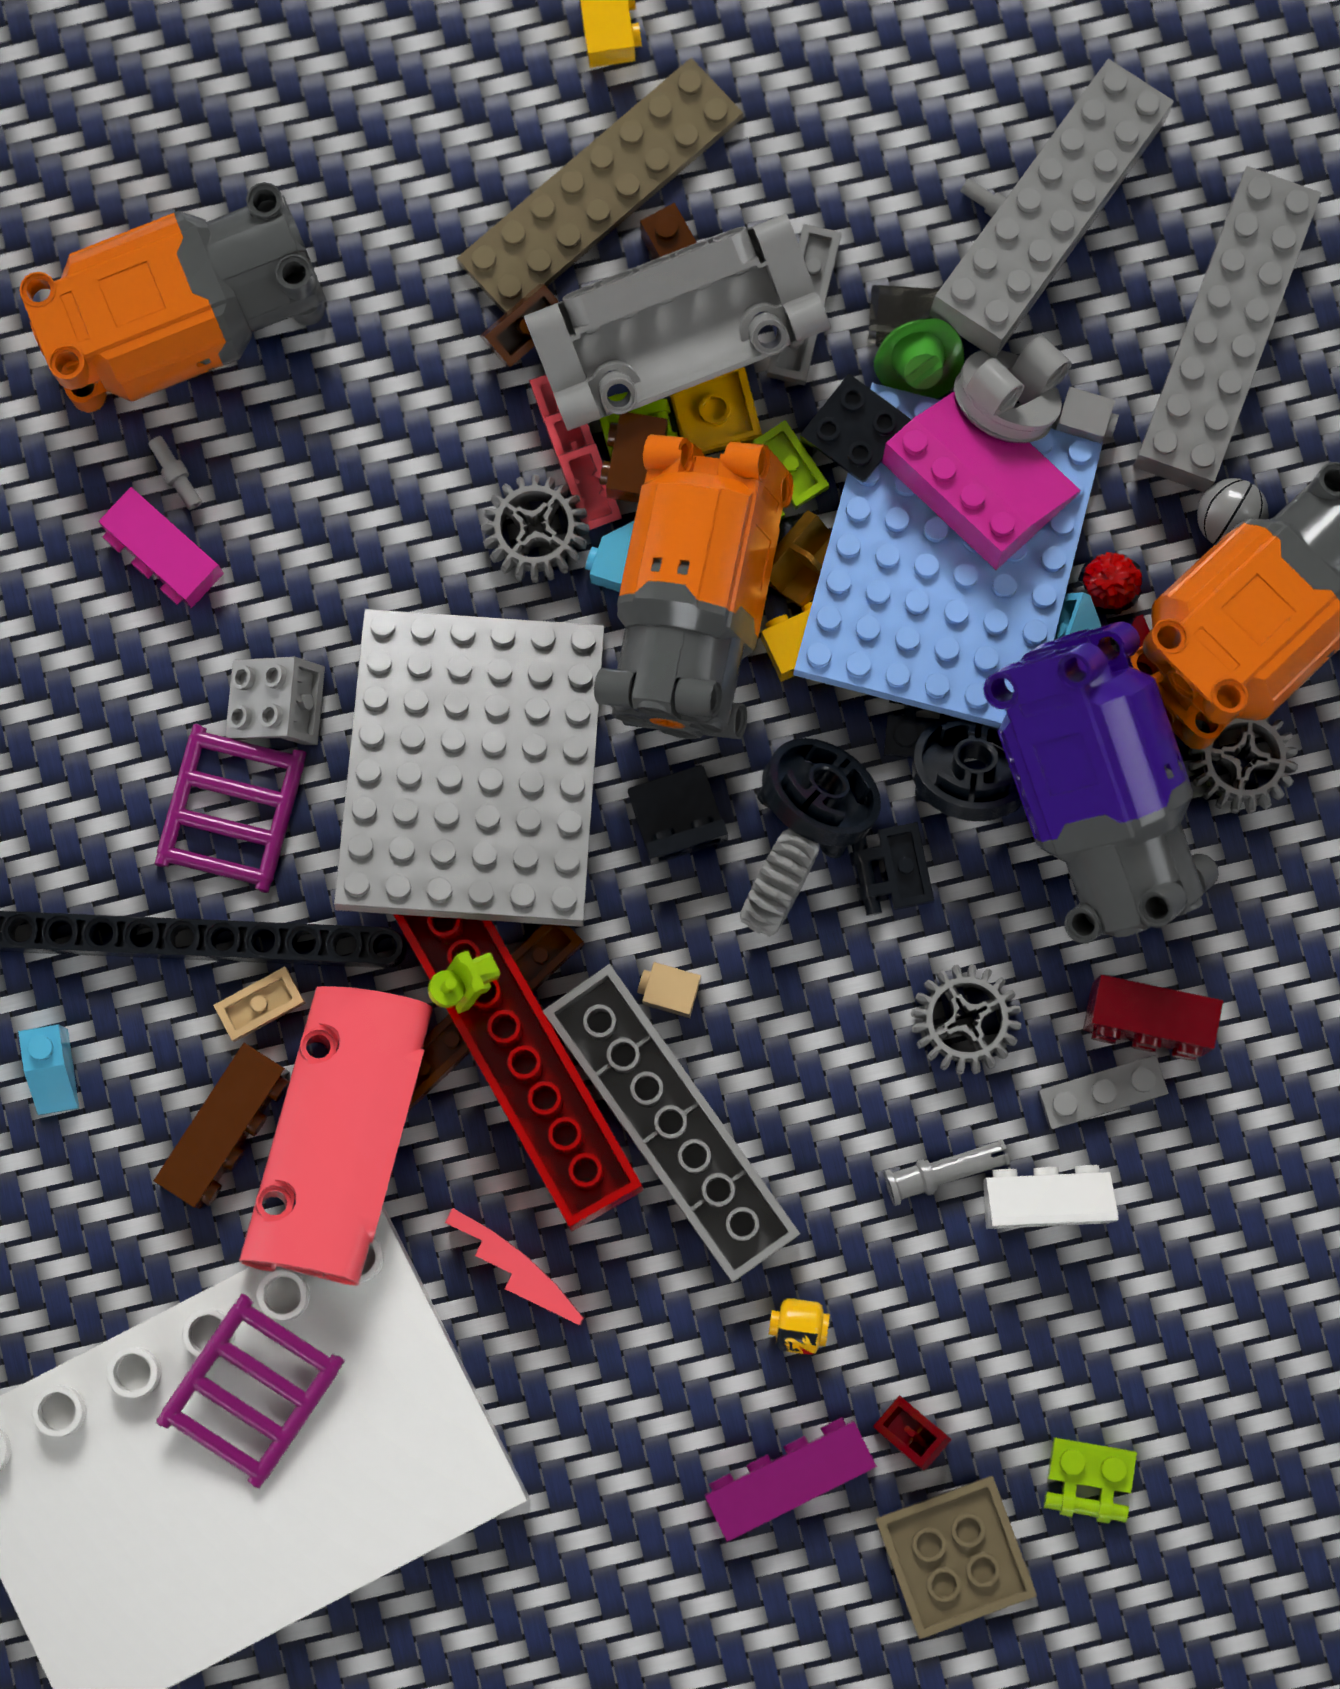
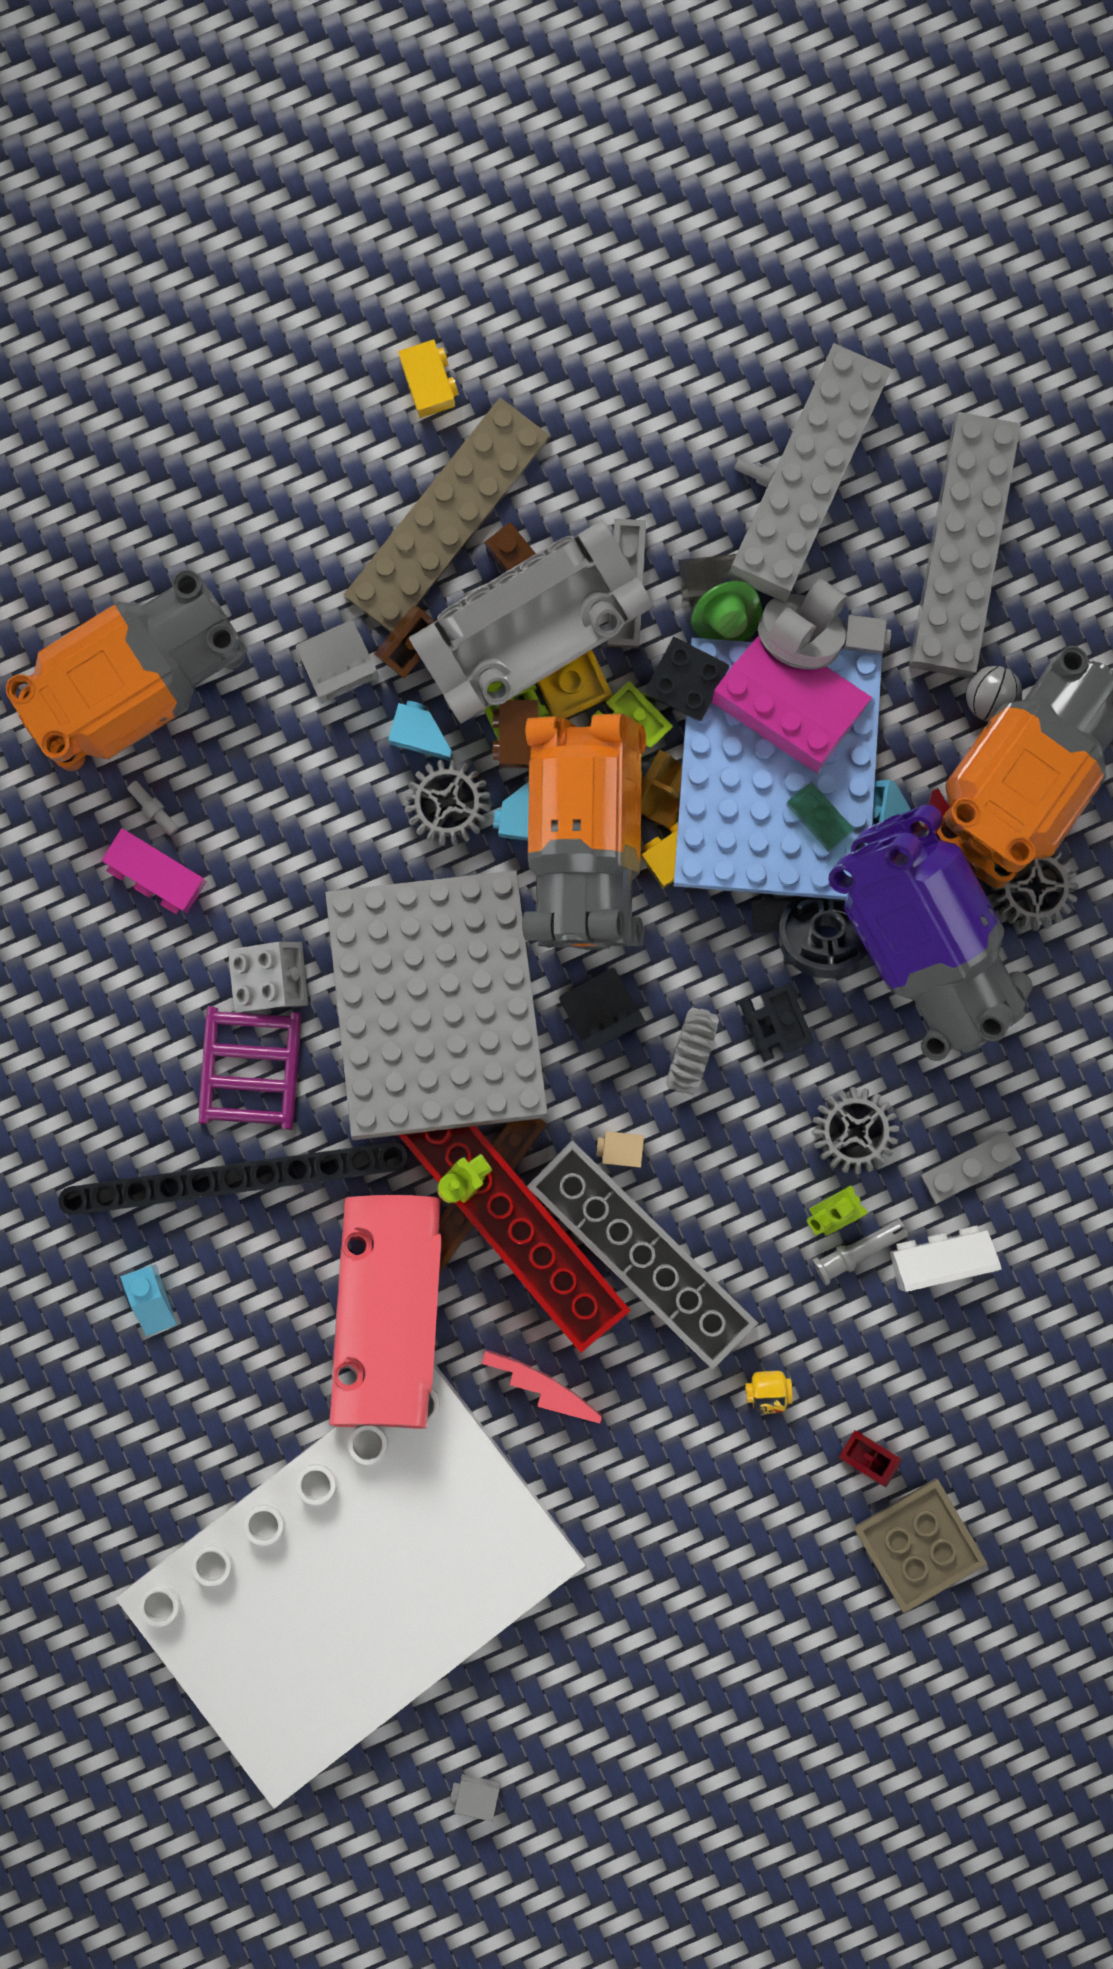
camera: 15 degrees left, 5 degrees up
reddish brown brick [153,1043,290,1209] -> none
magenta bar [156,1294,345,1489] -> none
tan plate [213,966,306,1042] -> none
coral slope [529,374,622,530] -> none
magenta brick [705,1417,877,1542] -> none
black piece [757,738,881,859] -> none
lime plate [1044,1437,1137,1524] -> none
red piece [1078,552,1143,615] -> none
dark red brick [1083,974,1224,1061] -> none
none -> light grey bracket [296,620,379,703]
none -> medium azure slope [388,701,453,761]
none -> clear green plate [786,781,854,852]
none -> lime hips [807,1185,868,1236]

